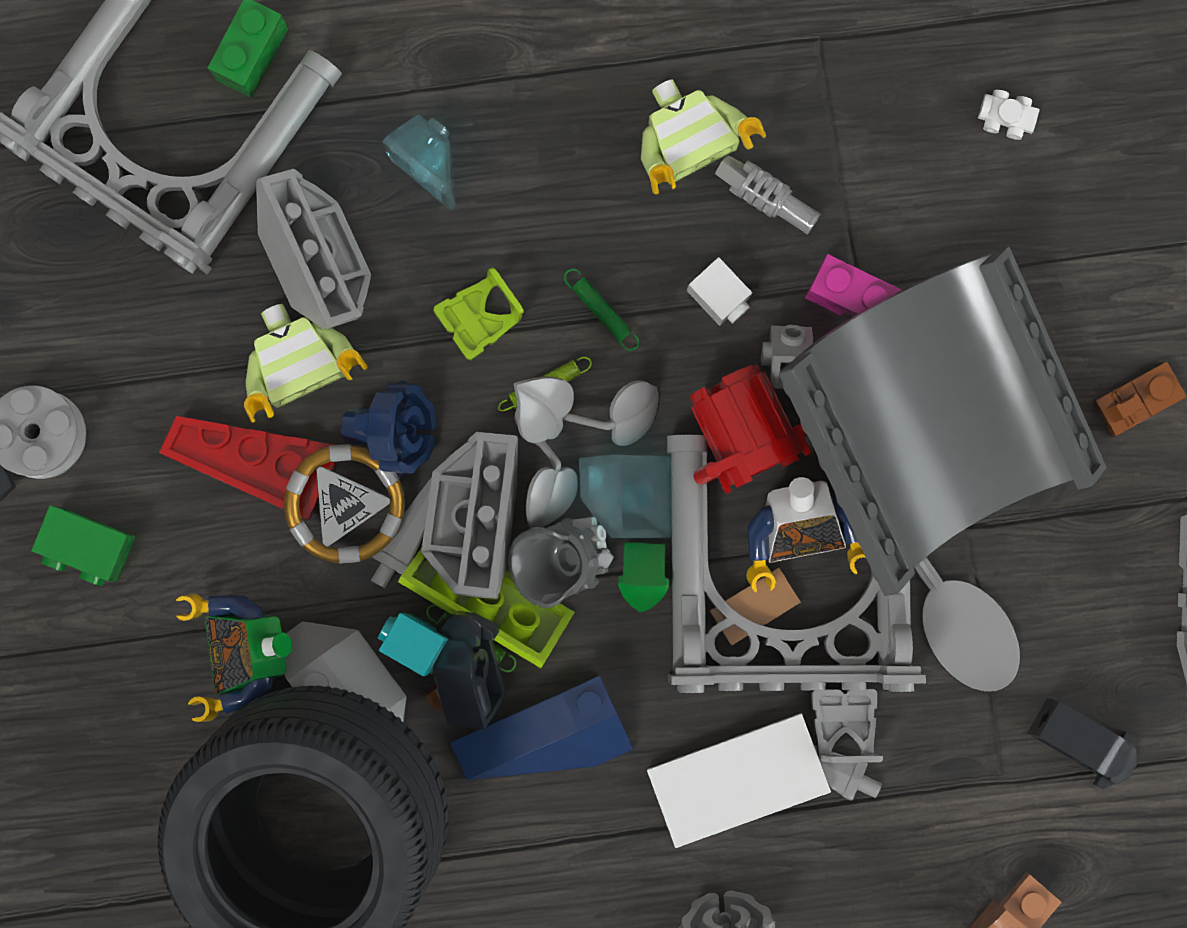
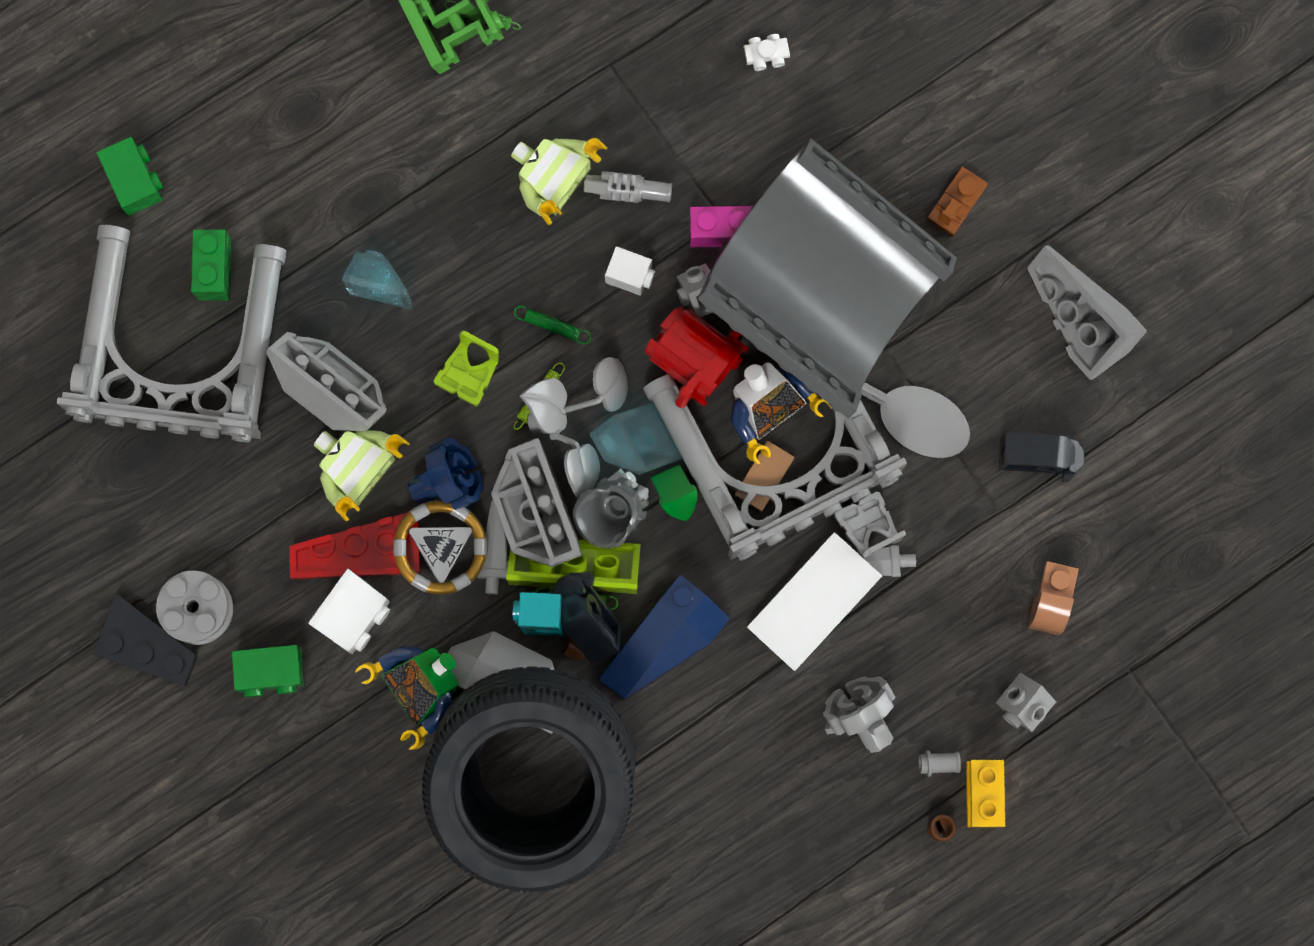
camera: 25 degrees left, 5 degrees down
none -> white slope [308,569,390,655]

